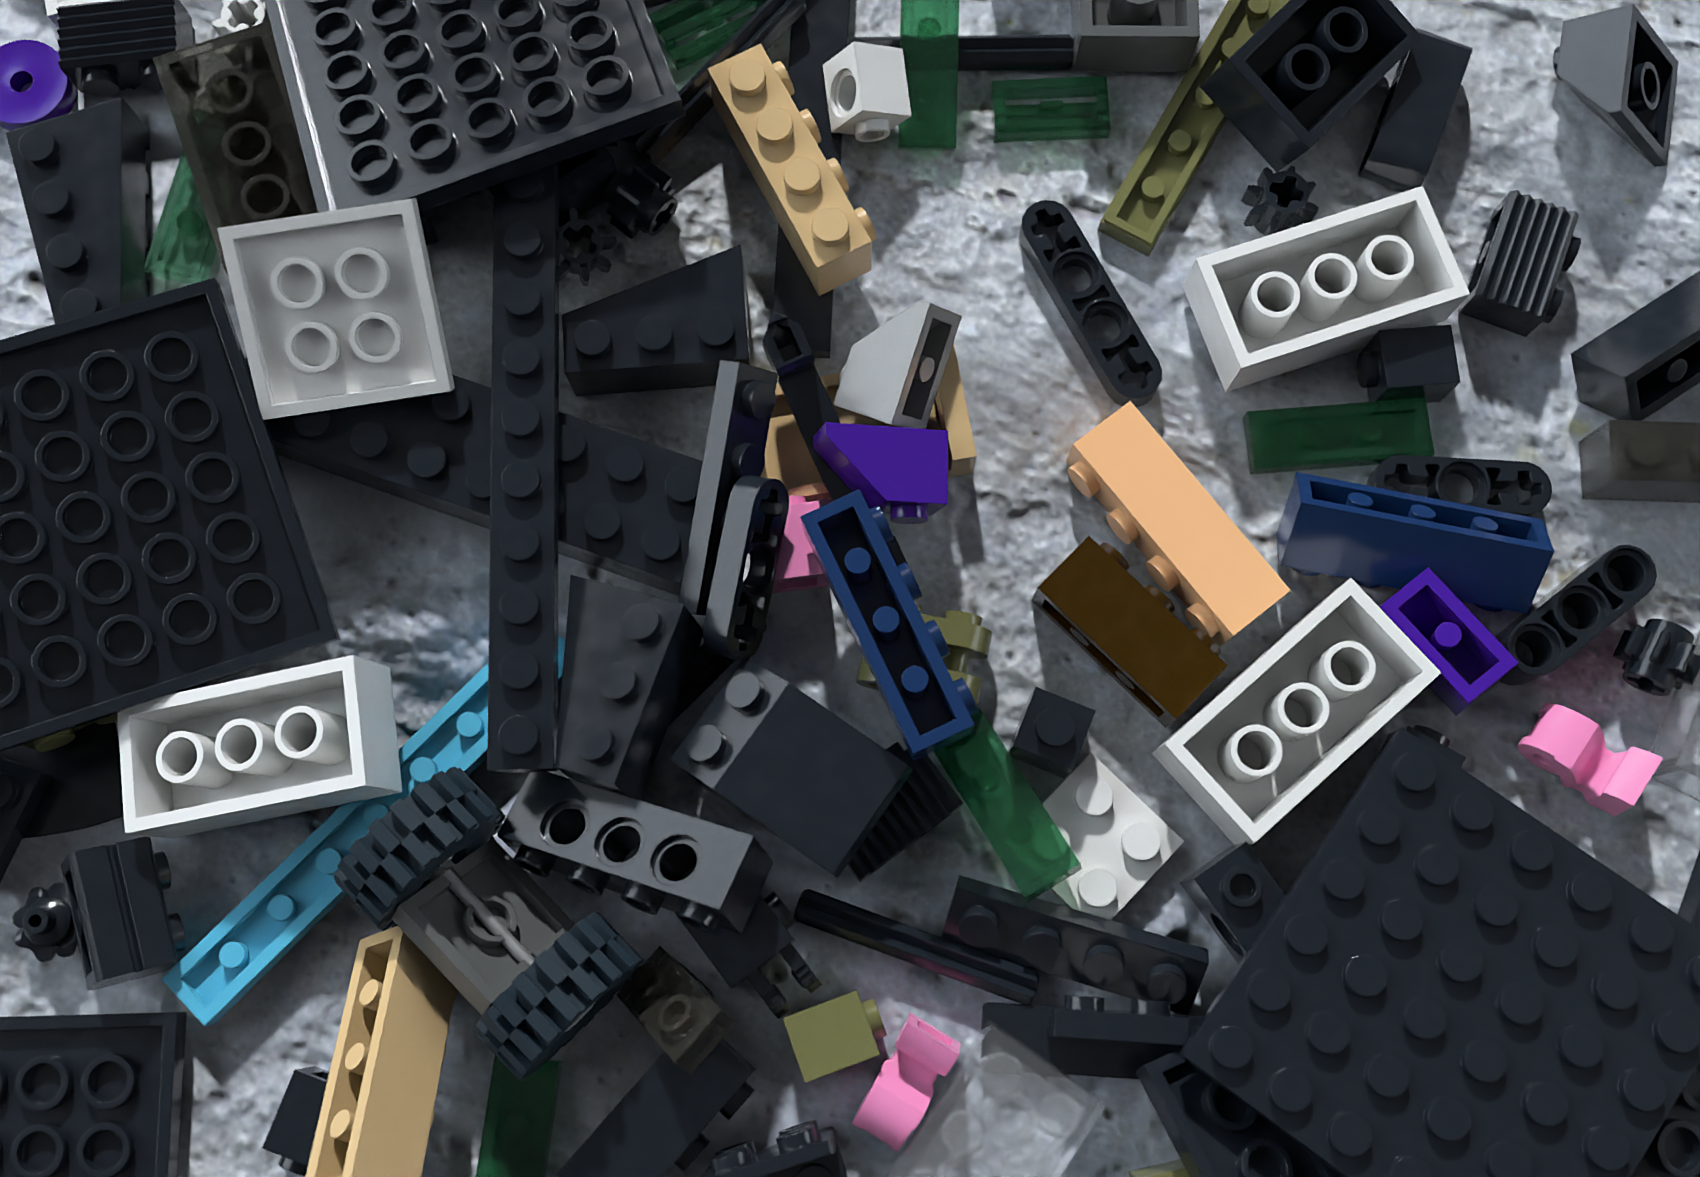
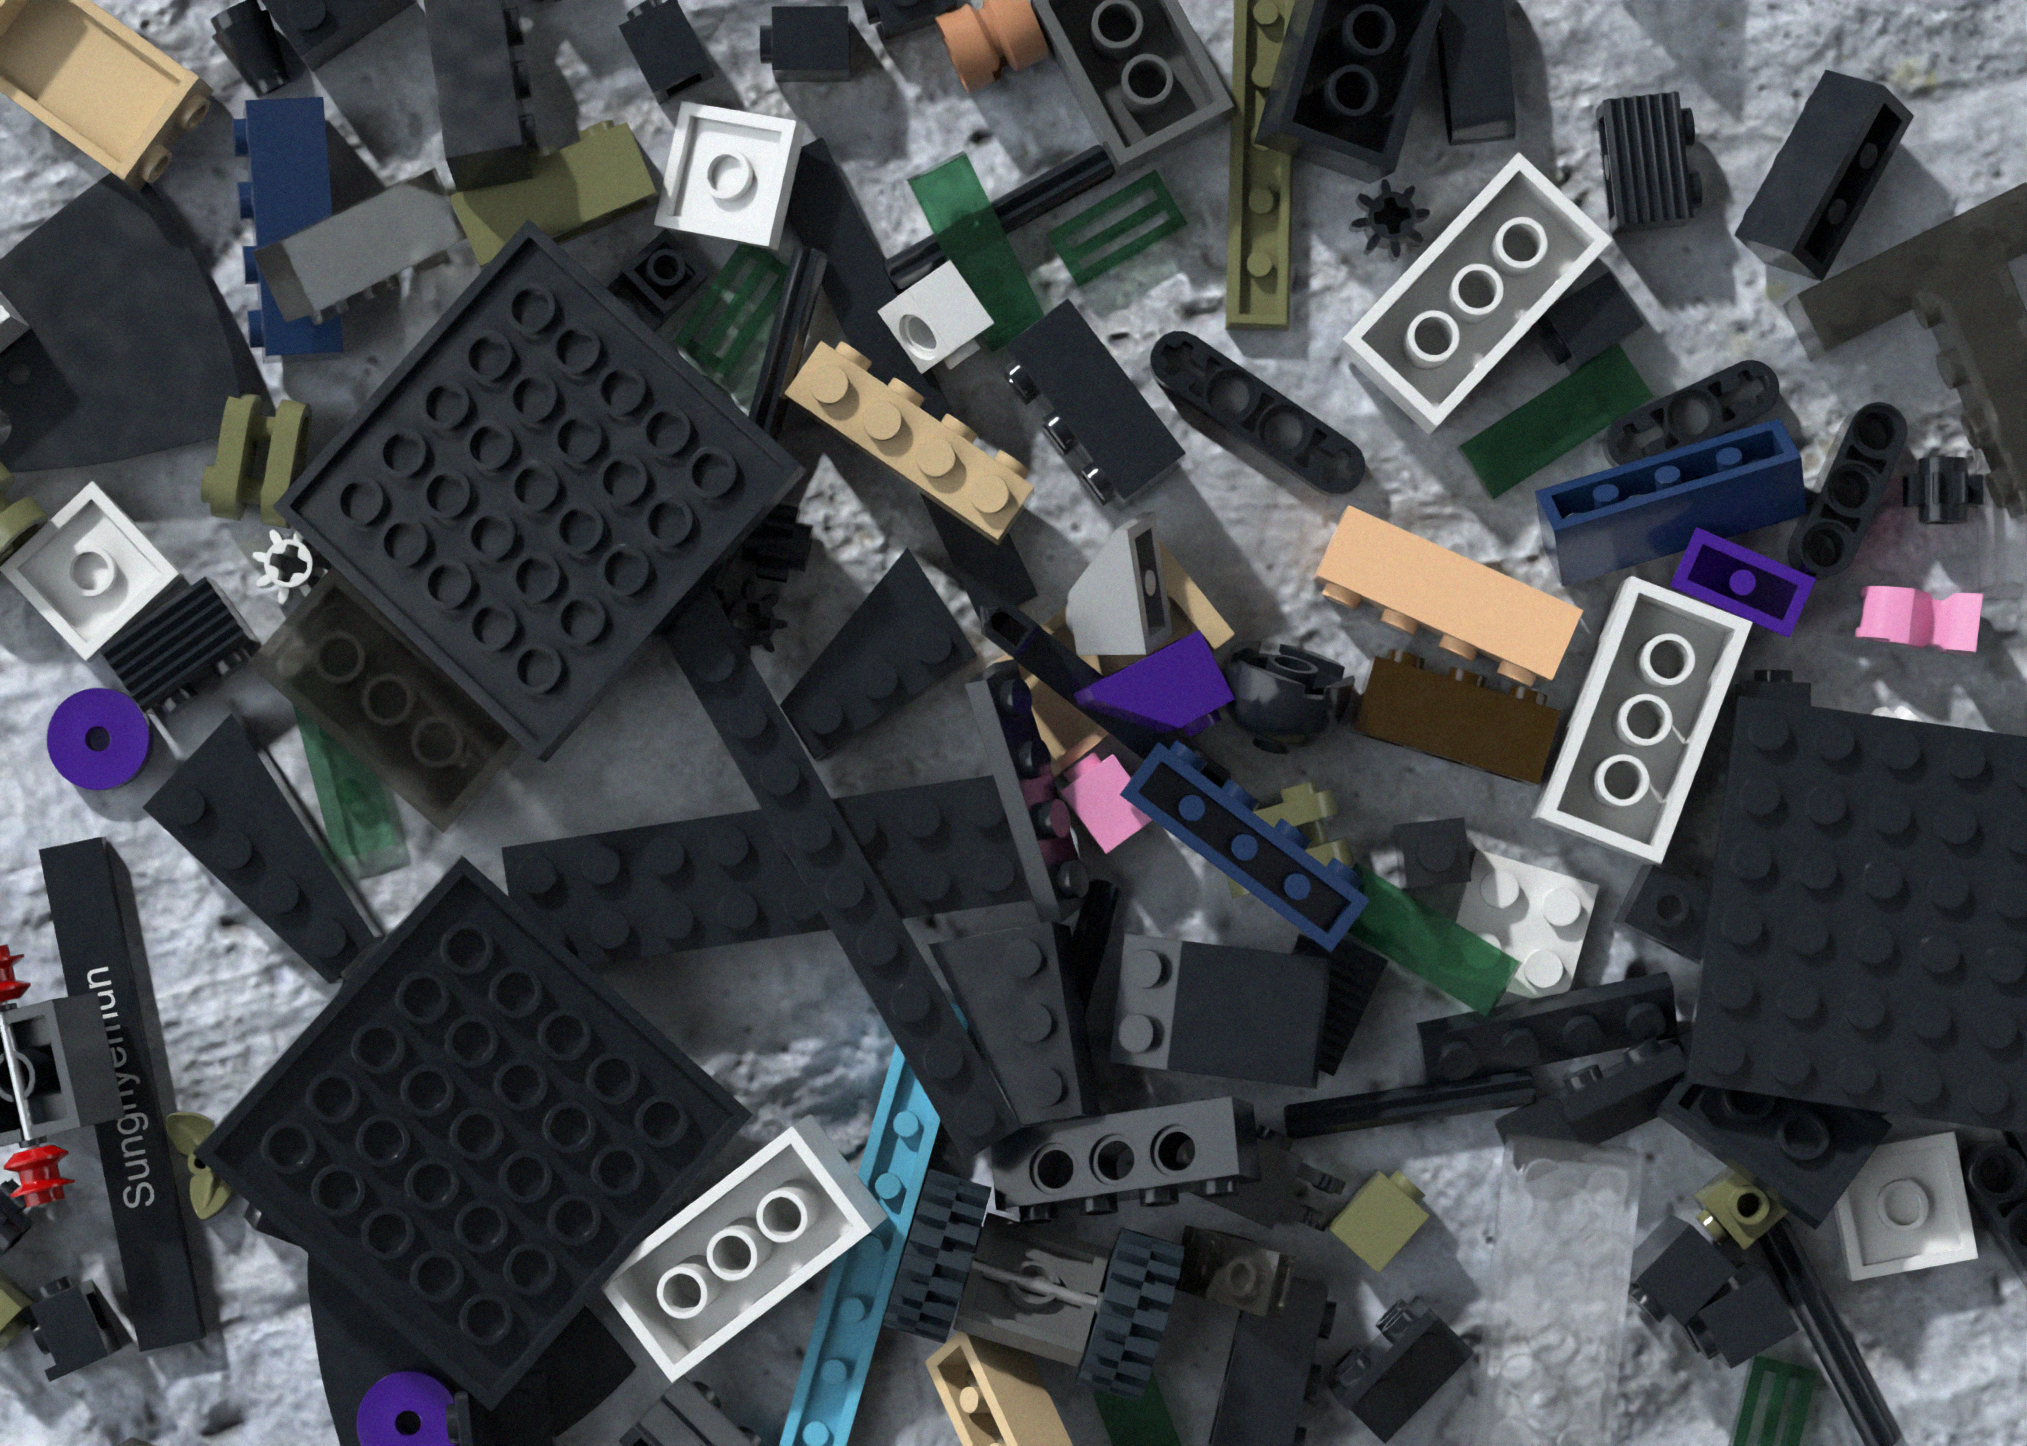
camera: 30 degrees left, 10 degrees up
white plate [217,198,455,420] -> none
black beam [703,475,789,661] -> none
bright pink leg [852,1012,961,1152] -> none
none -> black brick [1003,298,1186,512]
none -> black cylinder [1224,641,1356,754]

